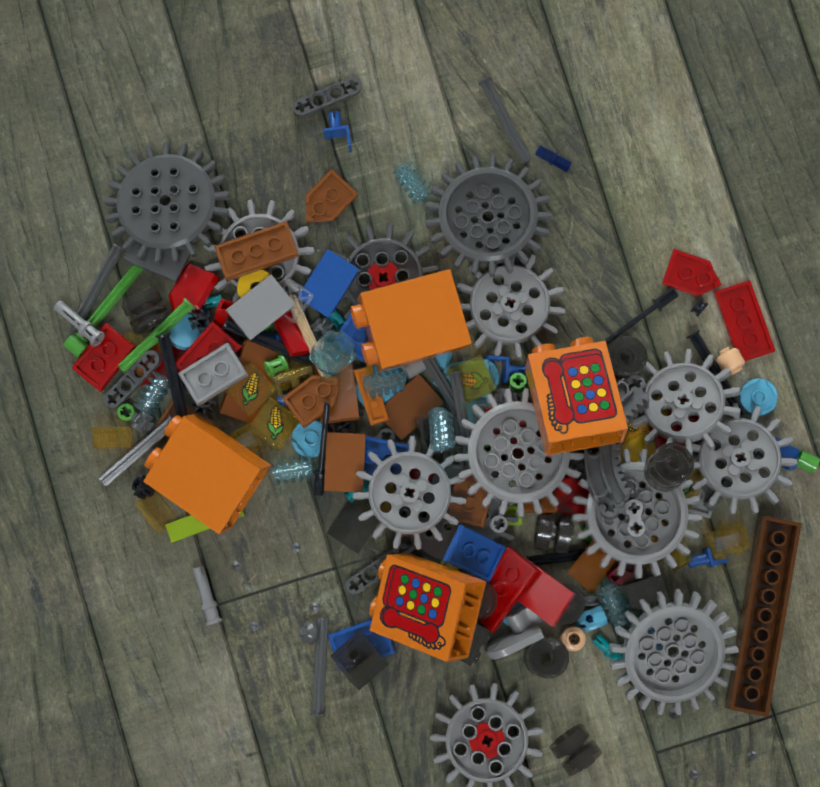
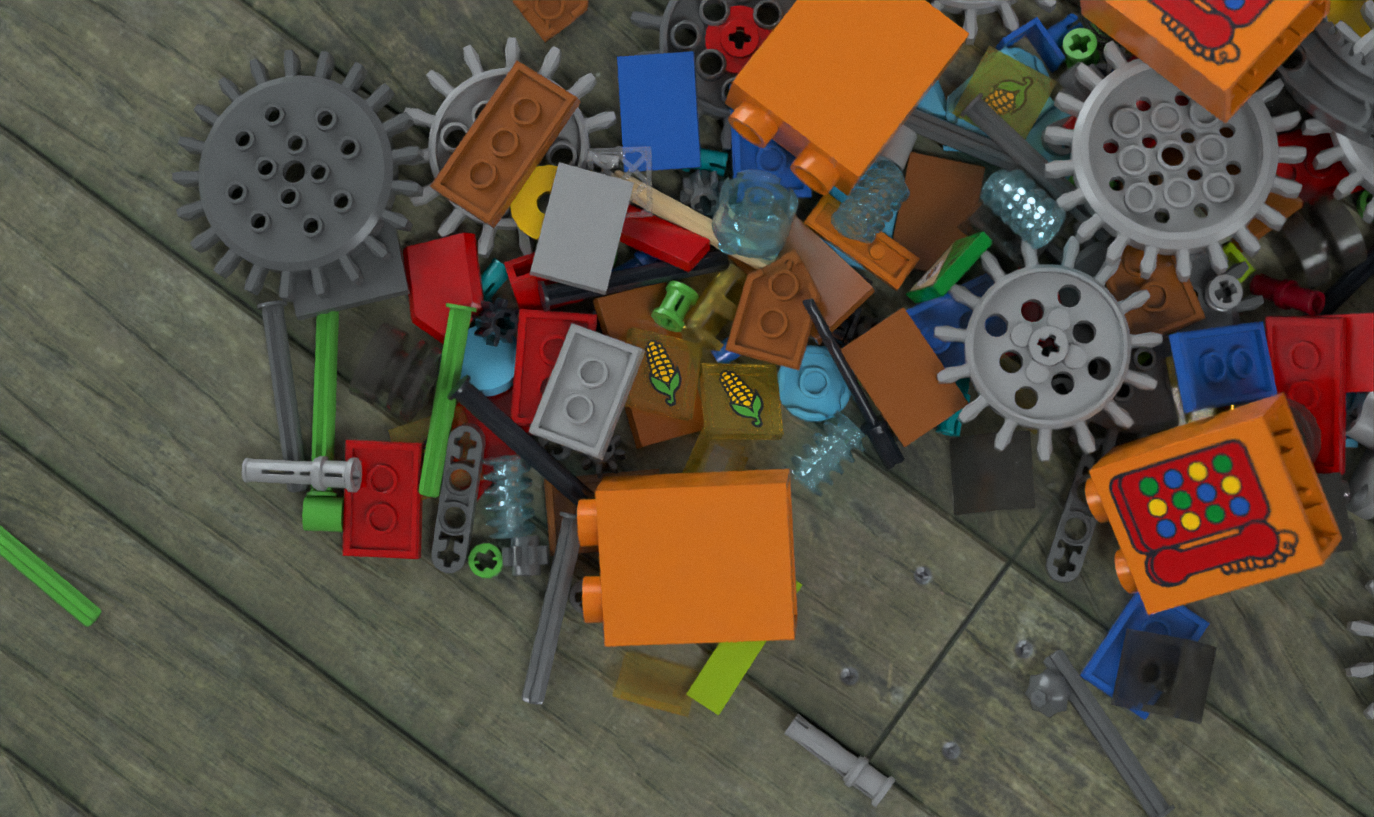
camera: 25 degrees left, 0 degrees up
clear yellow panel [90,427,132,448] -> none
black gear [132,474,156,500] -> none
none -> green tile [906,231,992,304]
none -> dark red pin [1250,273,1325,316]

